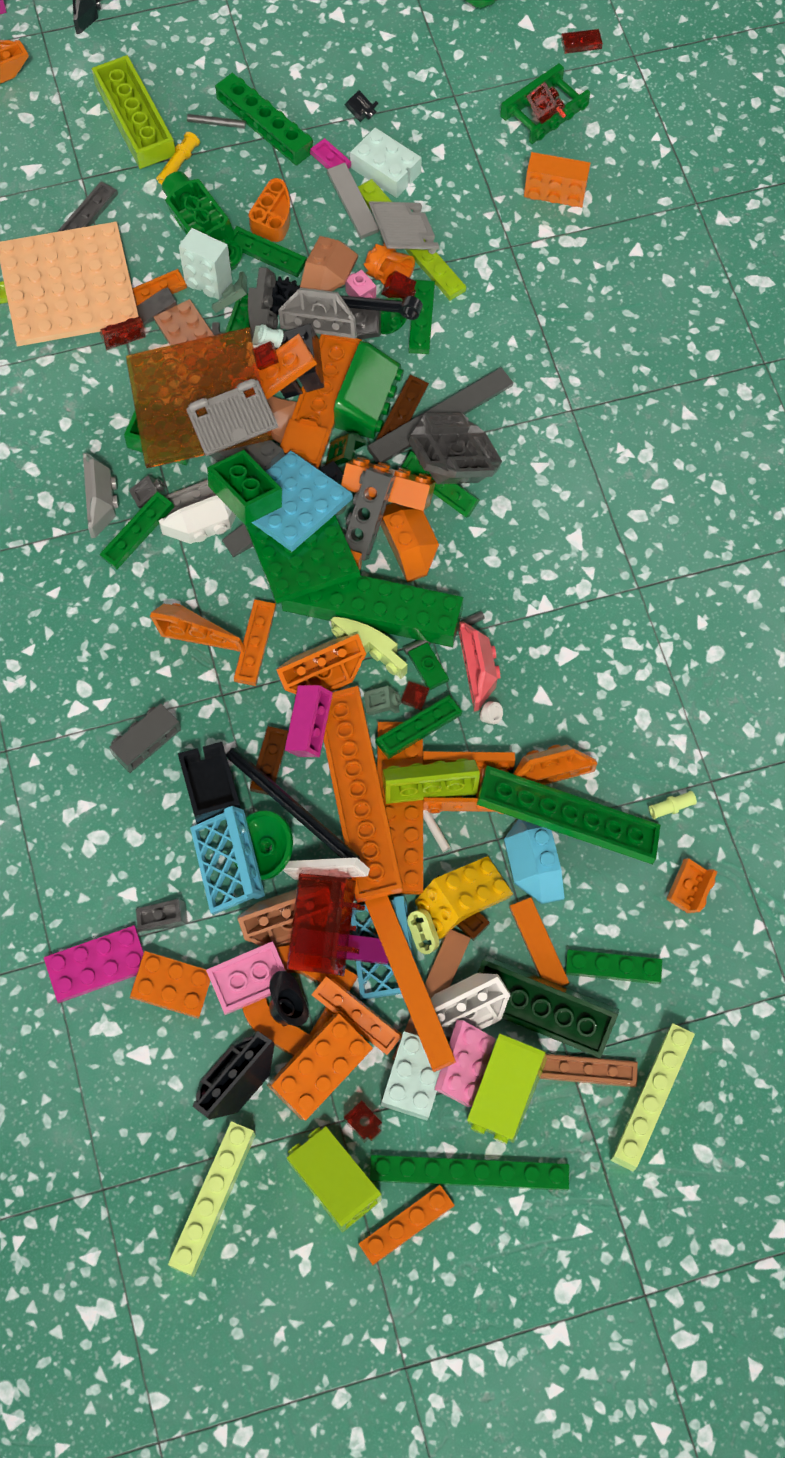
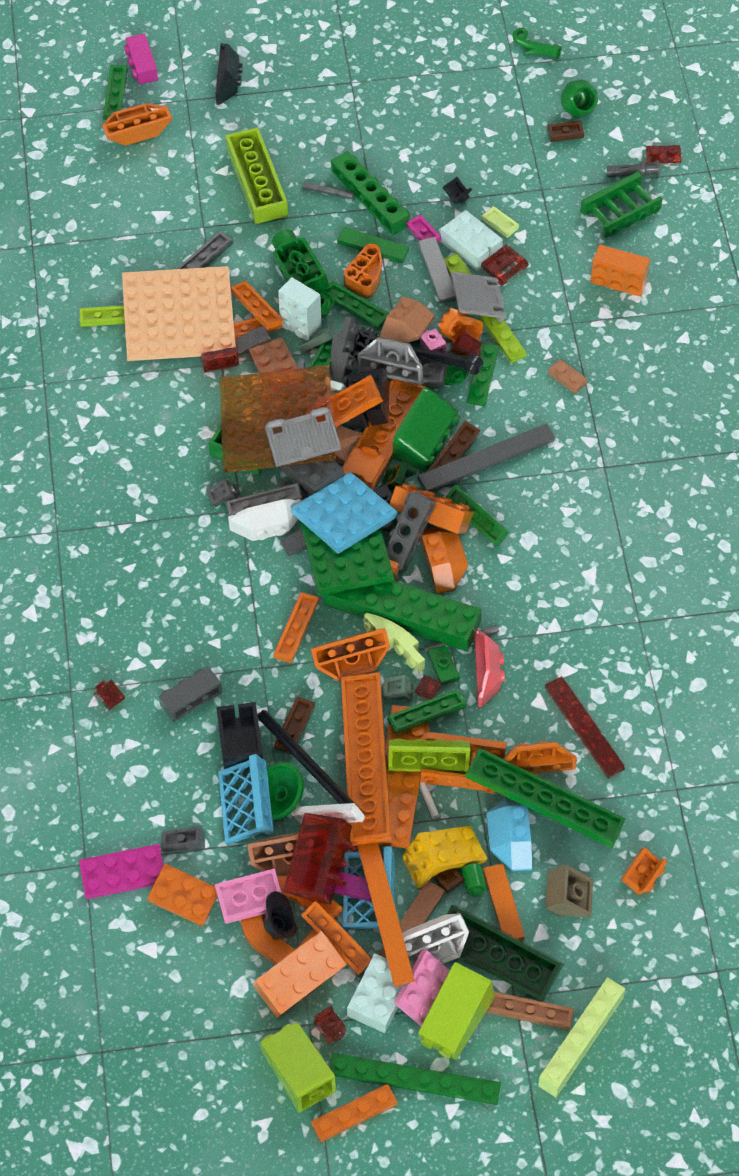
camera: 10 degrees right, 10 degrees down
light grey wedge [83,452,119,538] -> none
green plate [99,492,175,570] -> none
orange wedge [150,603,245,652] -> none
yellow pin [156,132,200,185] -> none
yellowish green brick [168,1121,256,1277] -> none
black wedge [193,1031,275,1120] -> none
green brick [207,450,282,526] -> none
light aqua piece [252,324,284,350] -> none
clear red tile [252,341,279,370] -> none
dark pink brick [285,685,333,757] -> none
yellowish green beam [407,909,440,954] -> none
flat silver piece [409,413,502,484] -> none
white tile [480,701,503,724] -> none
clear red bracket [526,82,567,124] -> none
green plate [565,950,662,984] -> none
yellowish green pin [649,791,697,820] -> none
none -> clear red bracket [93,679,125,710]
none -> orange plate [230,281,283,331]
none -> green tile [337,227,409,263]
none -> green brick [461,863,487,897]
none -> yellowish green tile [481,206,519,238]
none -> clear red plate [481,244,529,286]
none -> clear red tile [545,676,625,778]
none -> dark tan slope [545,865,593,918]
none -> reddish brown plate [547,120,584,142]
none -> nougat plate [548,359,588,394]
none -> dark grey pin [607,160,660,177]

